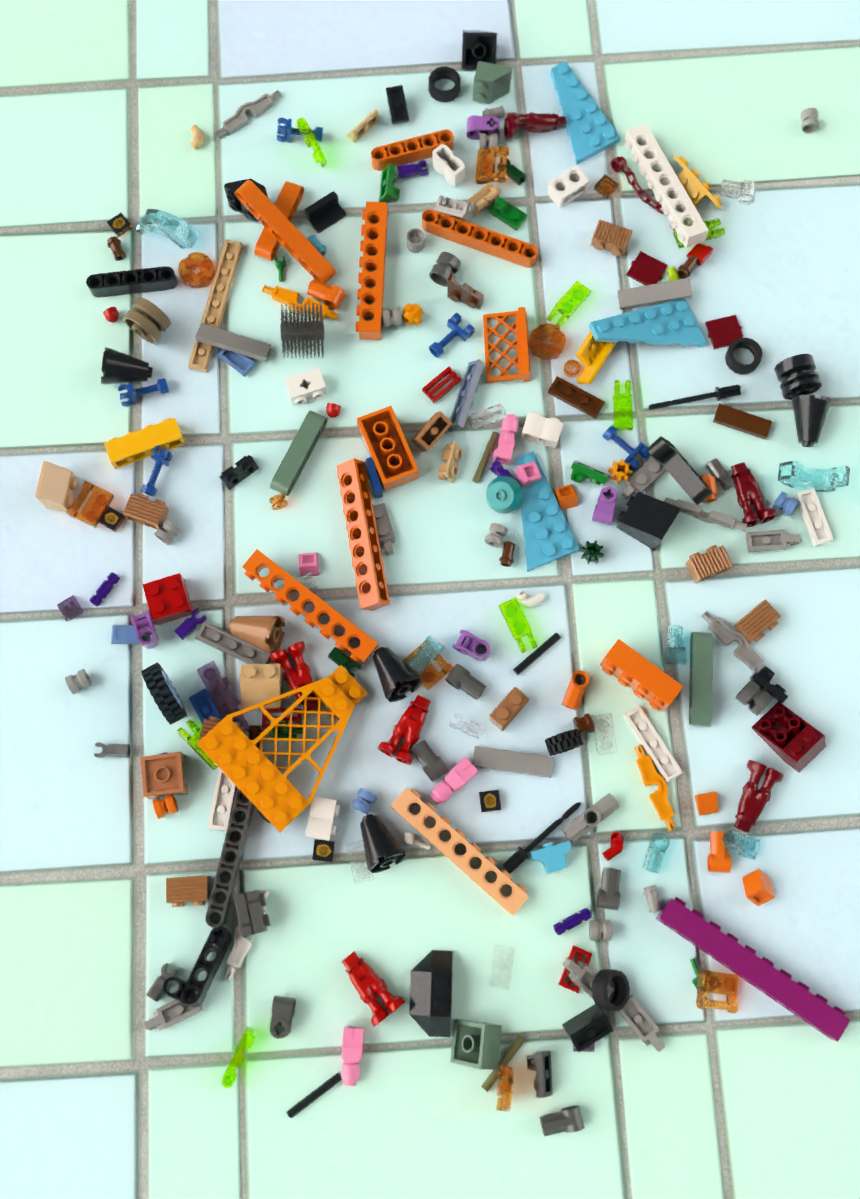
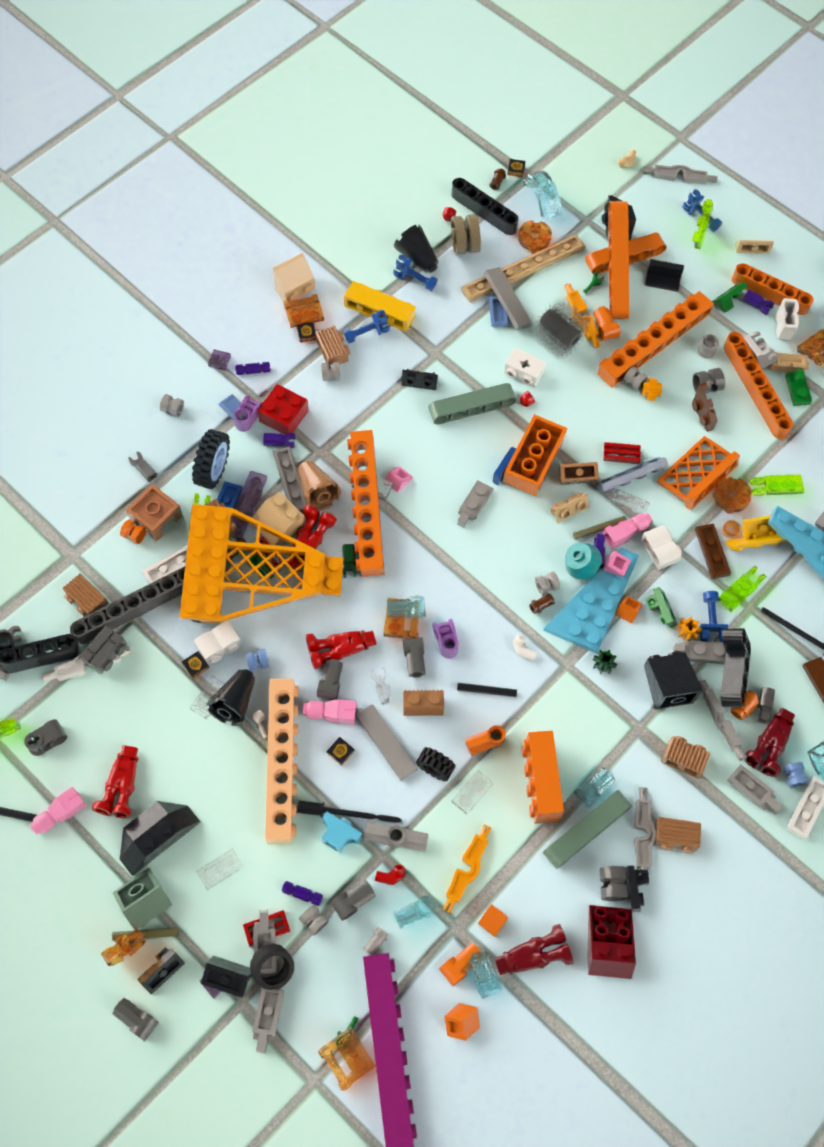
camera: 45 degrees right, 10 degrees down
clear orange bush [269,494,288,510] -> none
medium azure pin [307,235,327,256] -> none
orange brick [336,458,390,611] -> none
black cone [373,647,421,702] -> none
black hinge [385,85,409,125] -> none
blue bar [429,313,475,358] -> none
clear neon green hinge [498,598,537,653] -> none
reddish brown wheel [573,713,595,736] -> none
medium lavender piece [592,486,617,525] -> none
white tile [623,706,683,783] -> none

